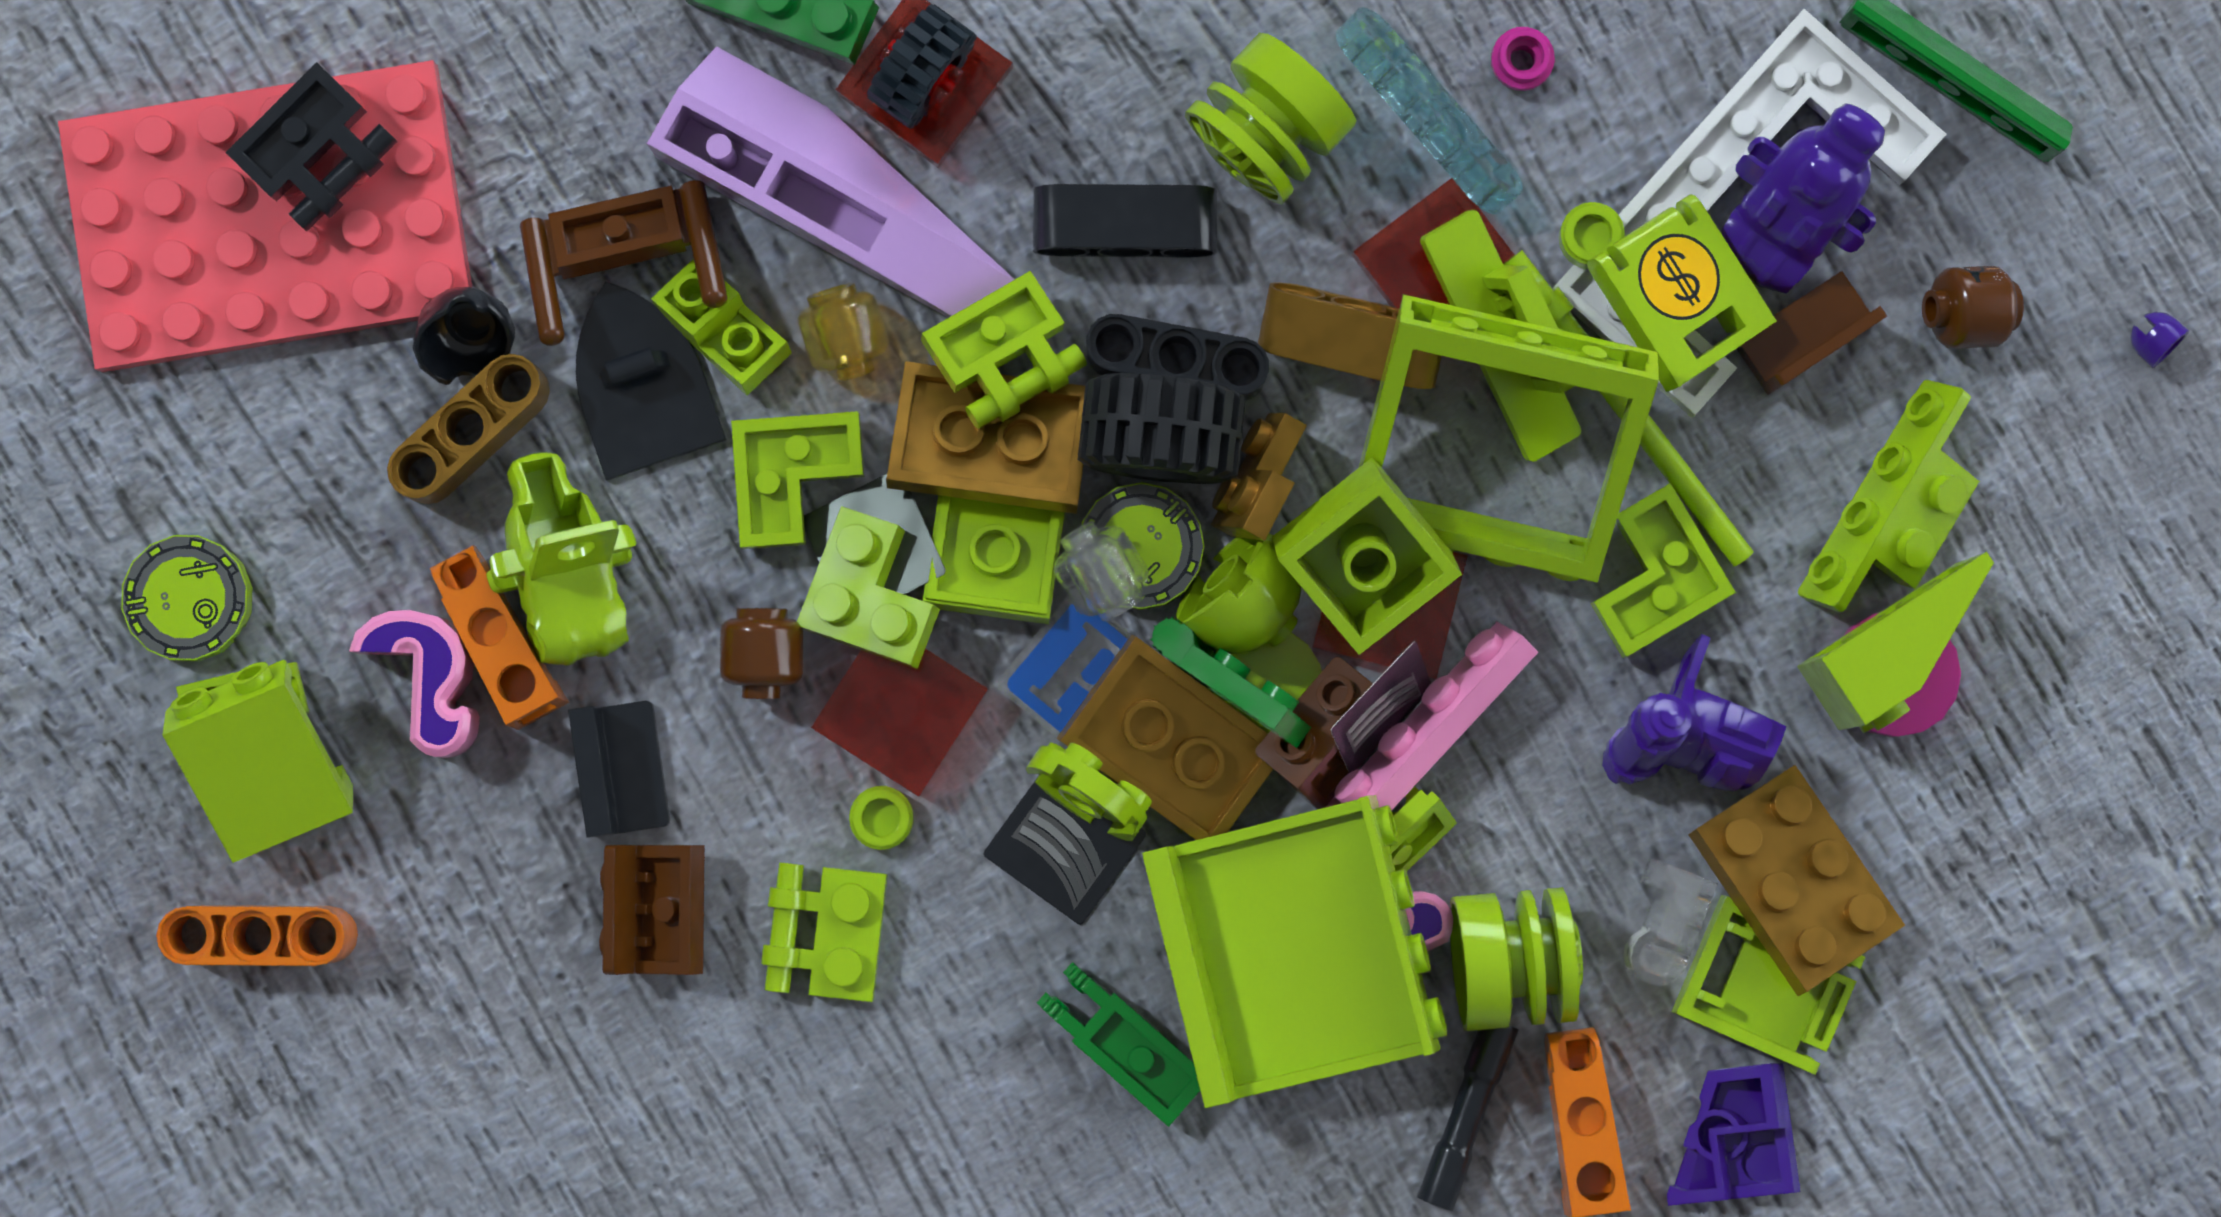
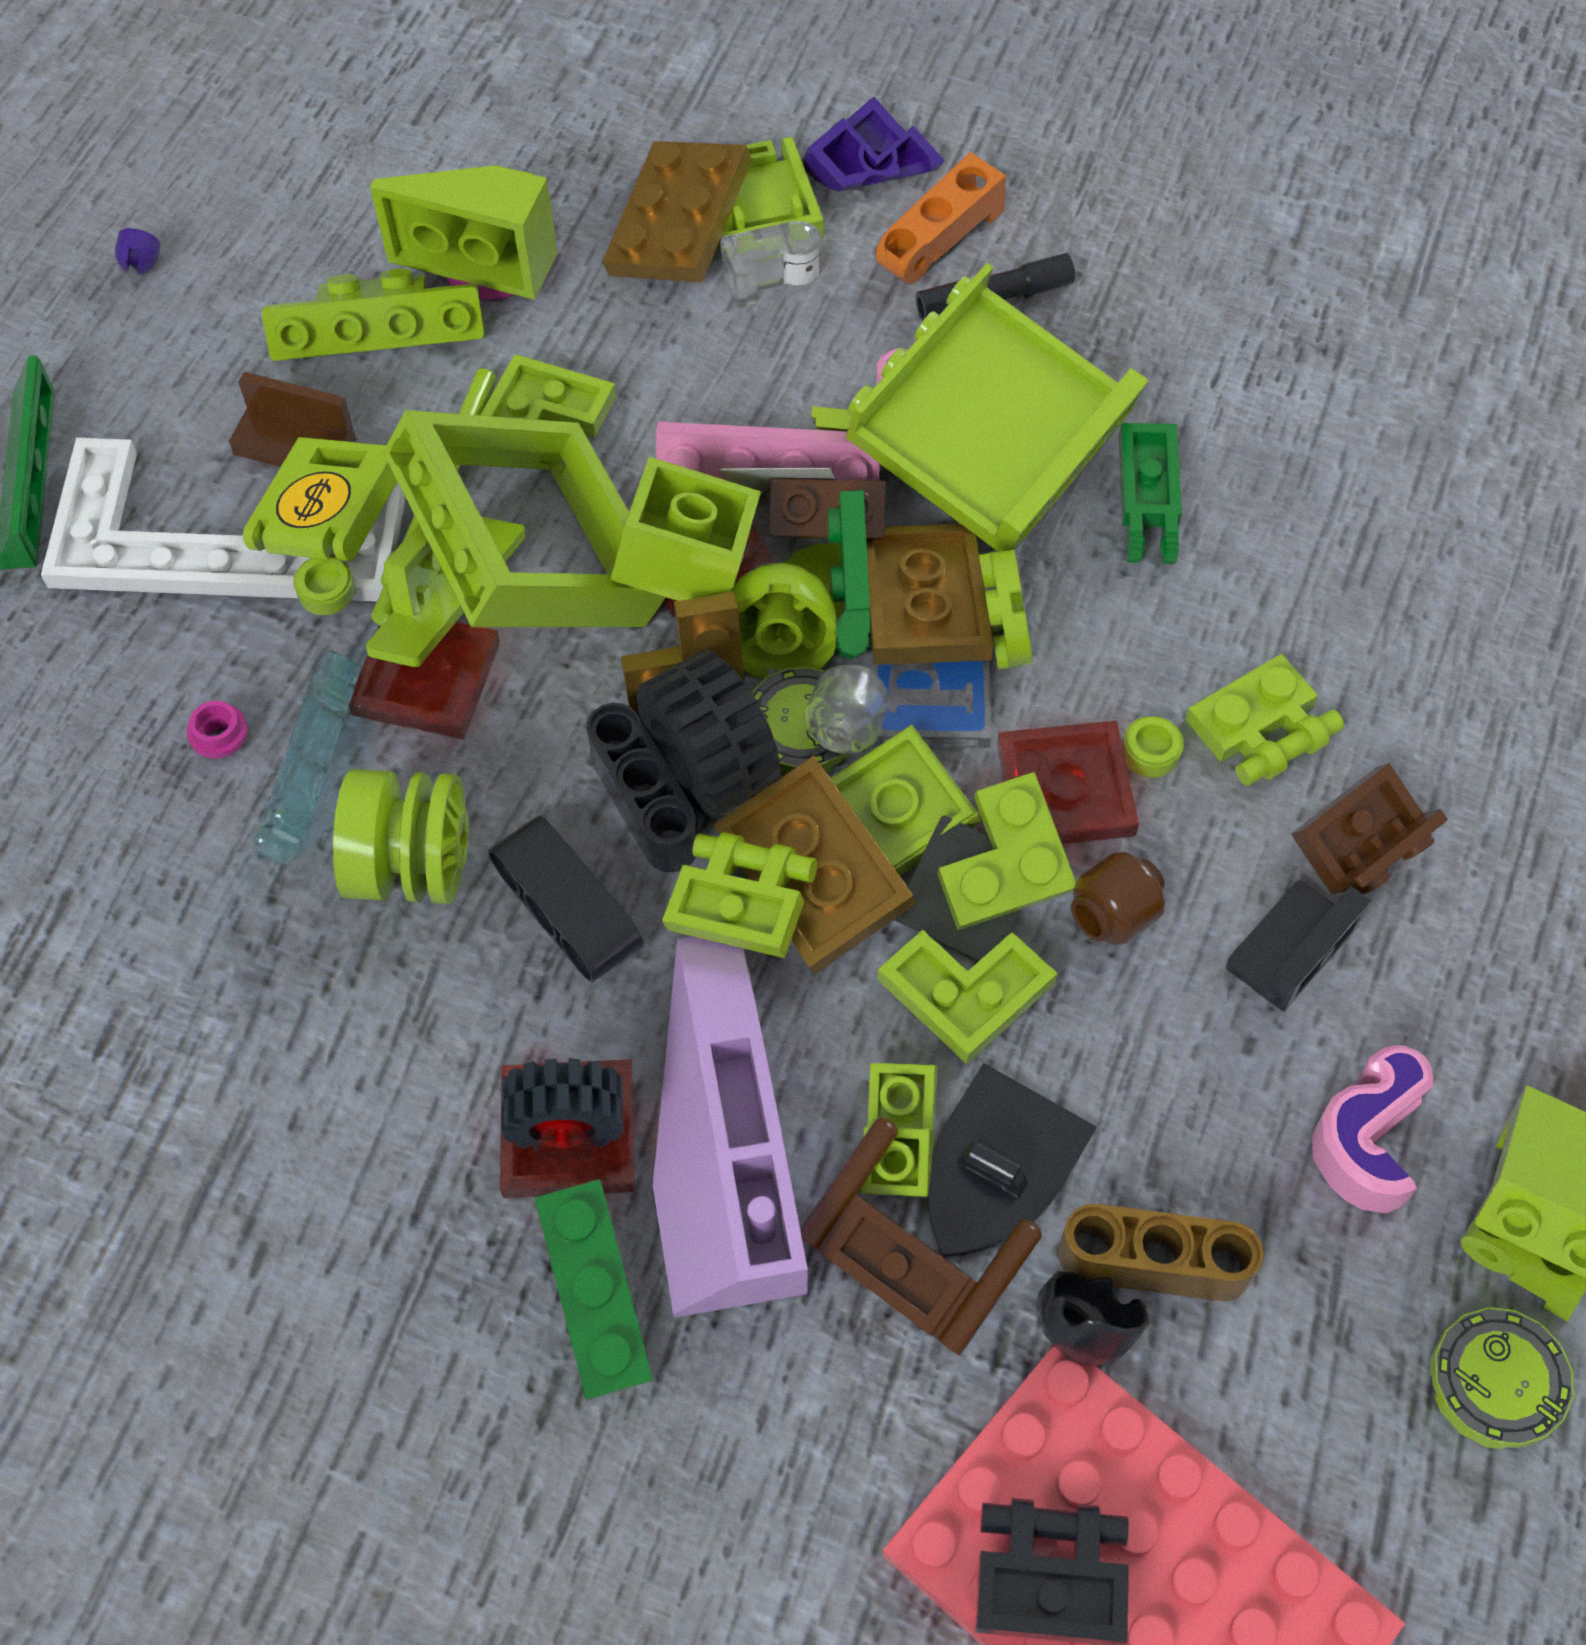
camera: 125 degrees left, 25 degrees down
orange leg [430,545,569,730] -> none
lime piece [486,452,636,666] -> none
clear yellow head [797,283,889,381] -> none
black sticker [983,774,1146,925] -> none
pearl gold beam [1258,282,1442,389] -> none
lime wheel [1450,887,1583,1031] -> none
dark purple piece [1602,634,1787,792] -> none
dark purple piece [1721,103,1885,294] -> none
reddish brown head [1922,266,2024,349] -> none

